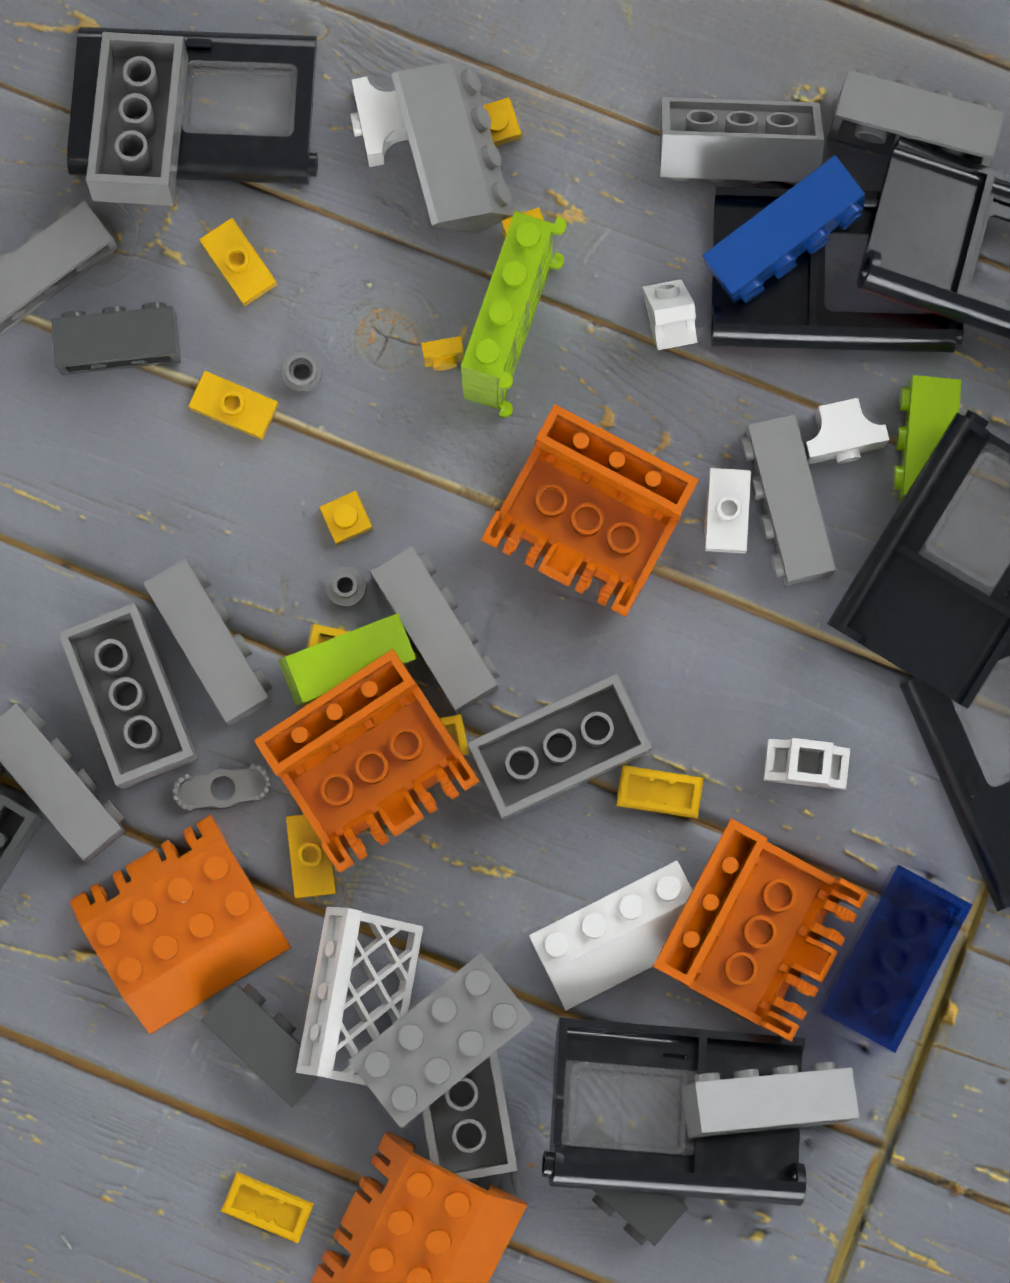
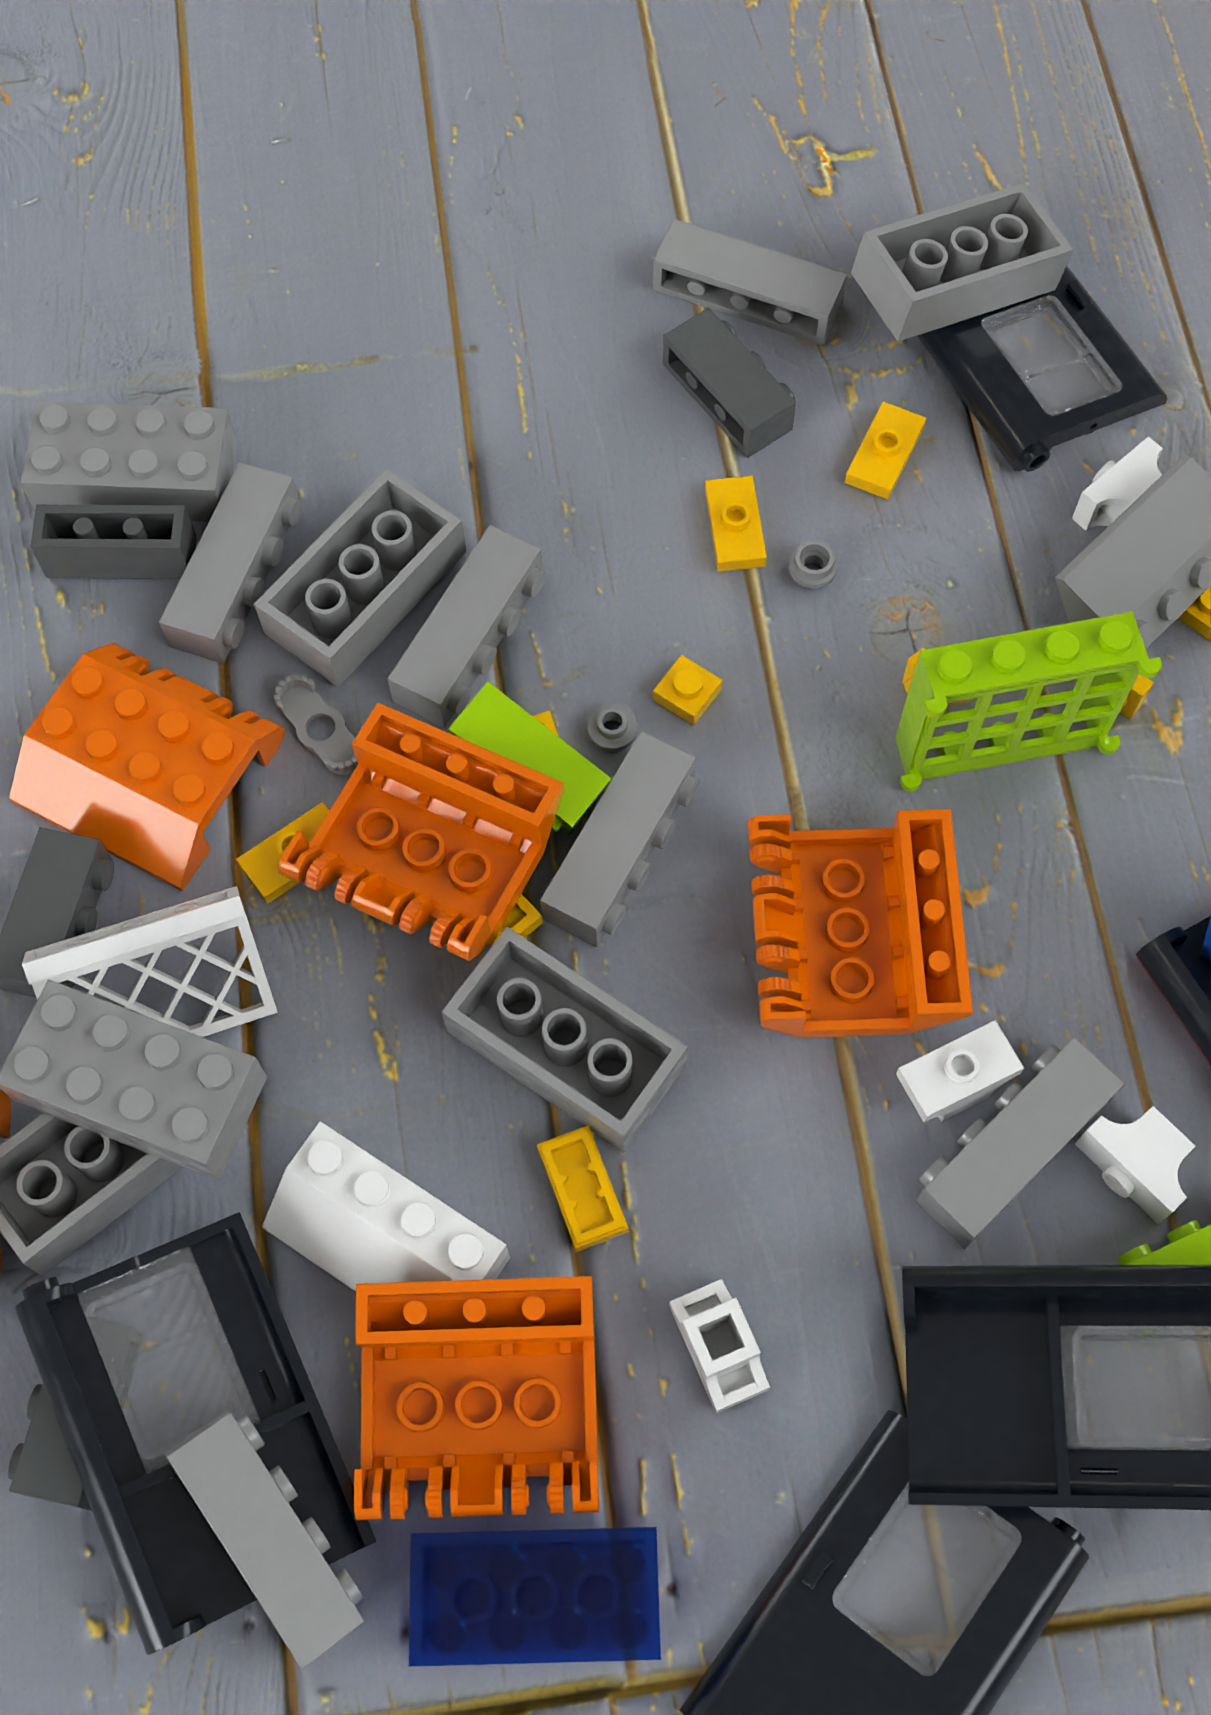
camera: 60 degrees right, 15 degrees down
white brick [642,279,698,350] -> none

